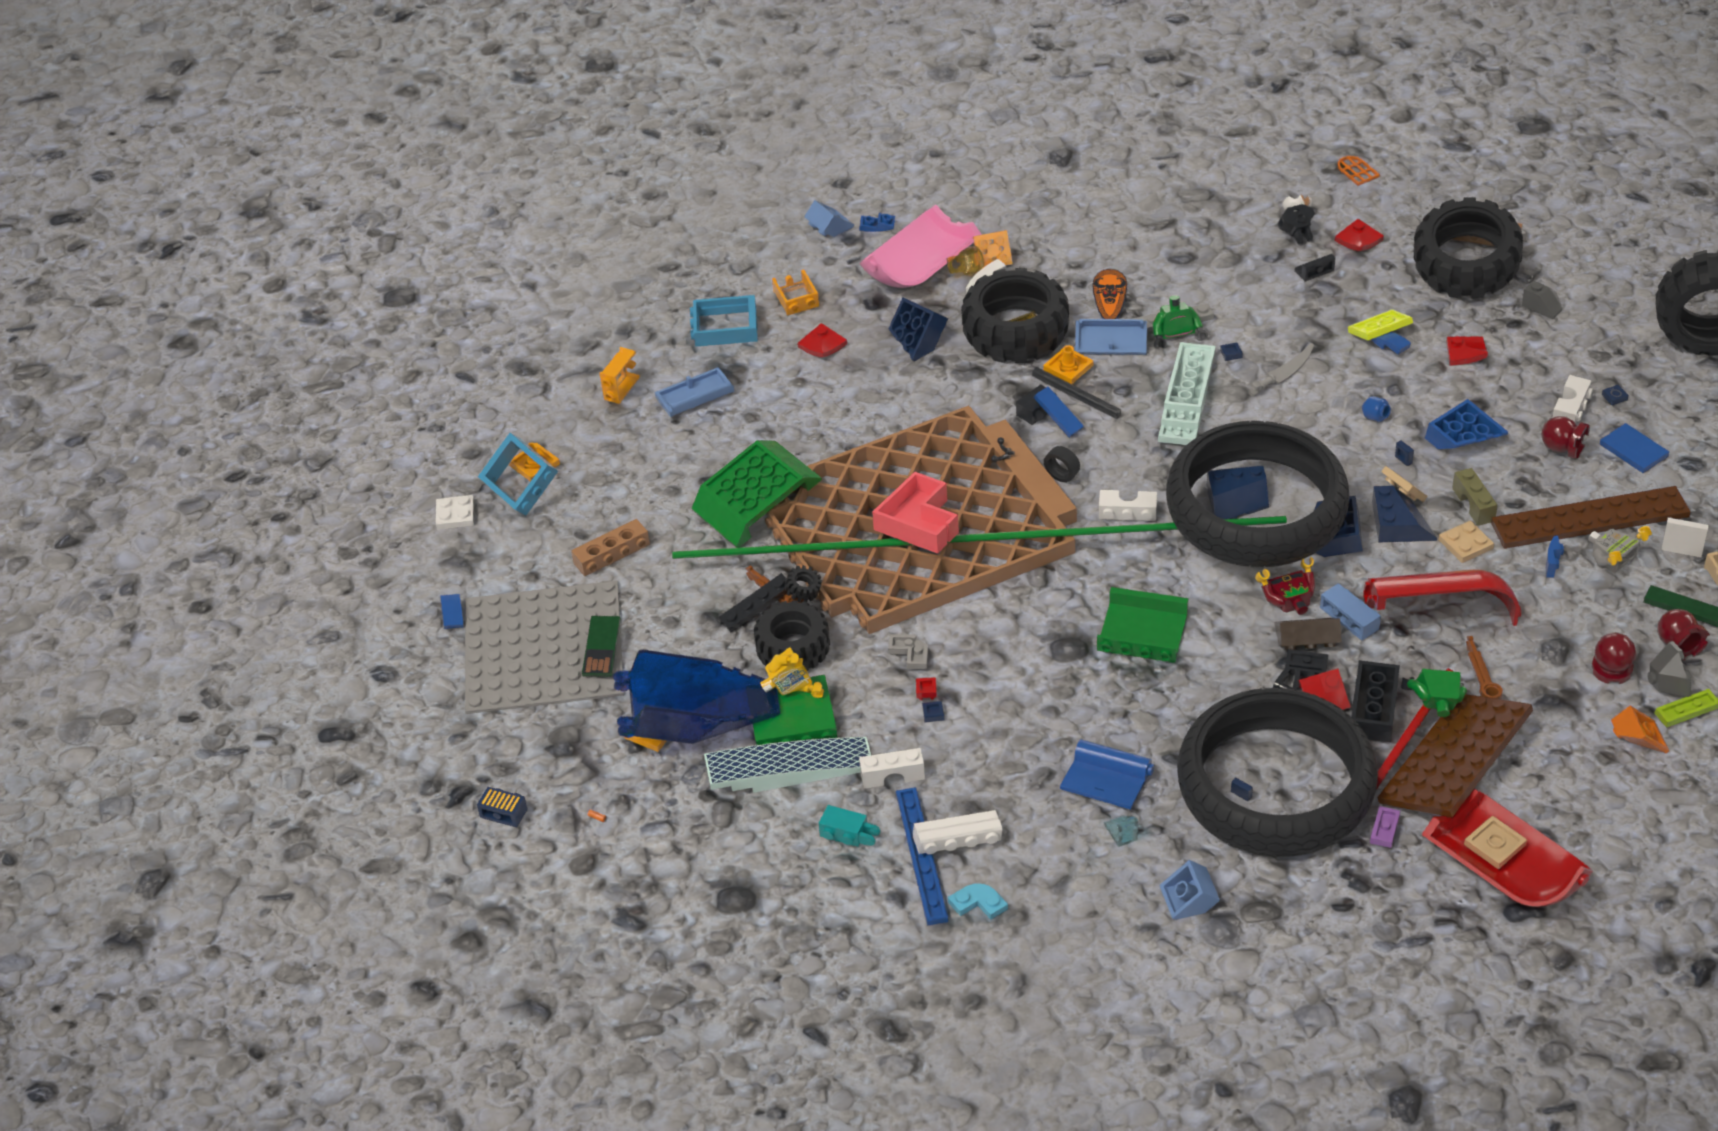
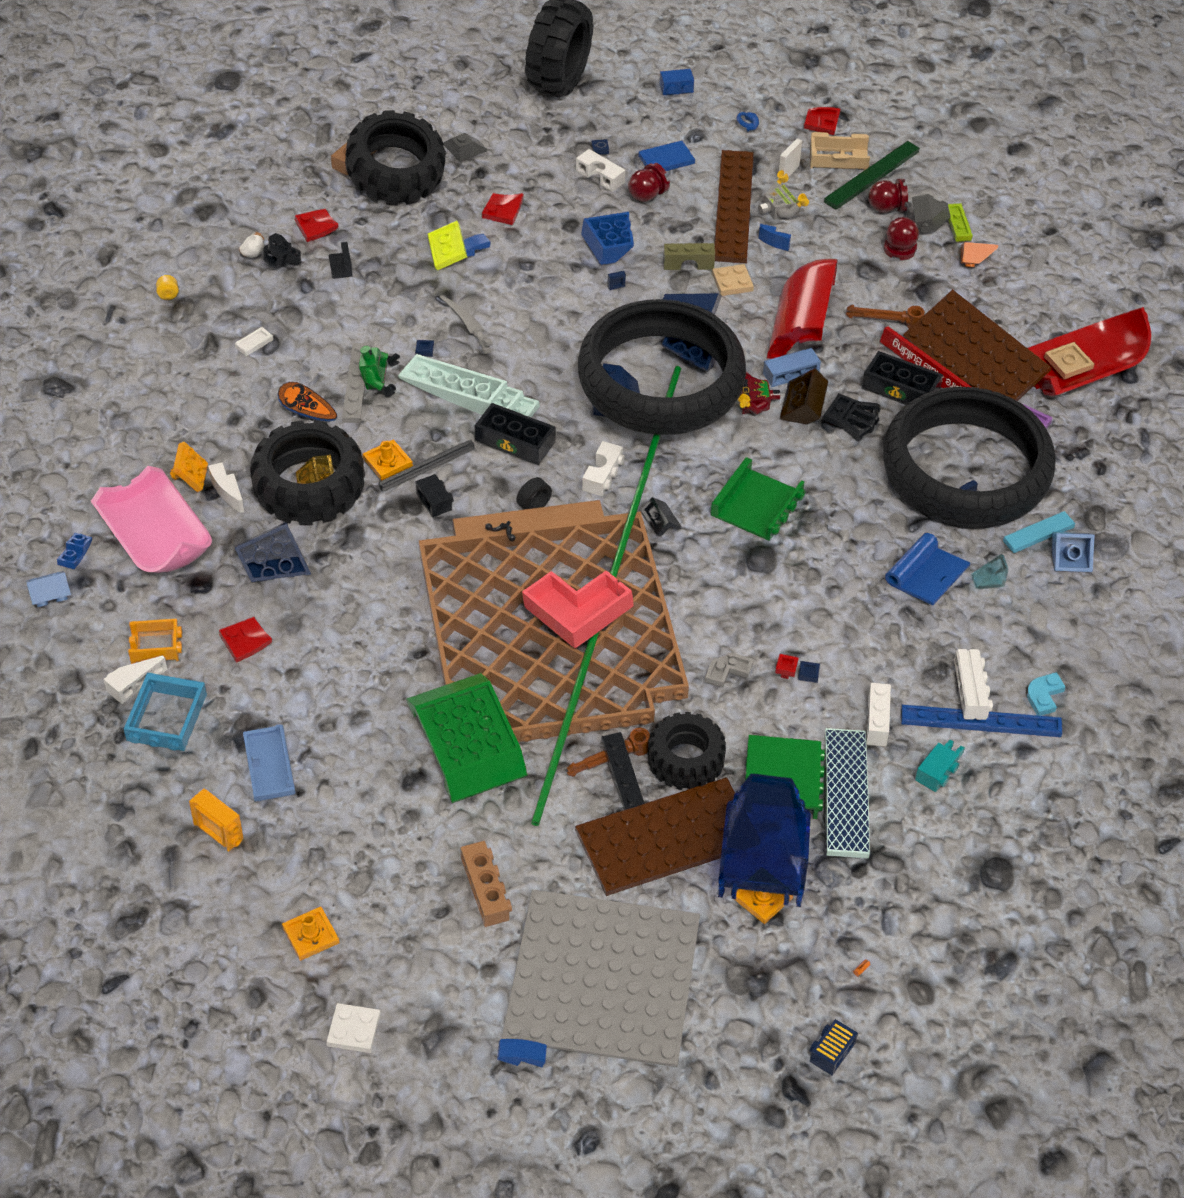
camera: 80 degrees left, 5 degrees up
dark azure window [478,433,558,515] -> none
dark green piece [582,616,621,677] -> none
yellow torso [760,648,824,698] -> none
black tyre [785,565,822,602] -> none
clear yellow piece [946,246,984,275] -> none
blue tile [1034,386,1084,438] -> none
medium blue container [1075,319,1147,355] -> none
red plate [1298,668,1350,710] -> none
orange window [1338,156,1380,186] -> none
blue head [1362,396,1391,422] -> none
tan plate [1381,466,1428,502] -> none
green torso [1401,669,1467,717] -> none
none -> white slope [103,656,167,704]
none -> yellow head [156,275,179,300]
none -> white tile [235,327,273,356]
none -> black brick [474,403,556,465]
none -> reddish brown plate [575,777,761,896]
none -> black panel [640,497,682,536]
none -> medium azure tile [1003,511,1075,553]

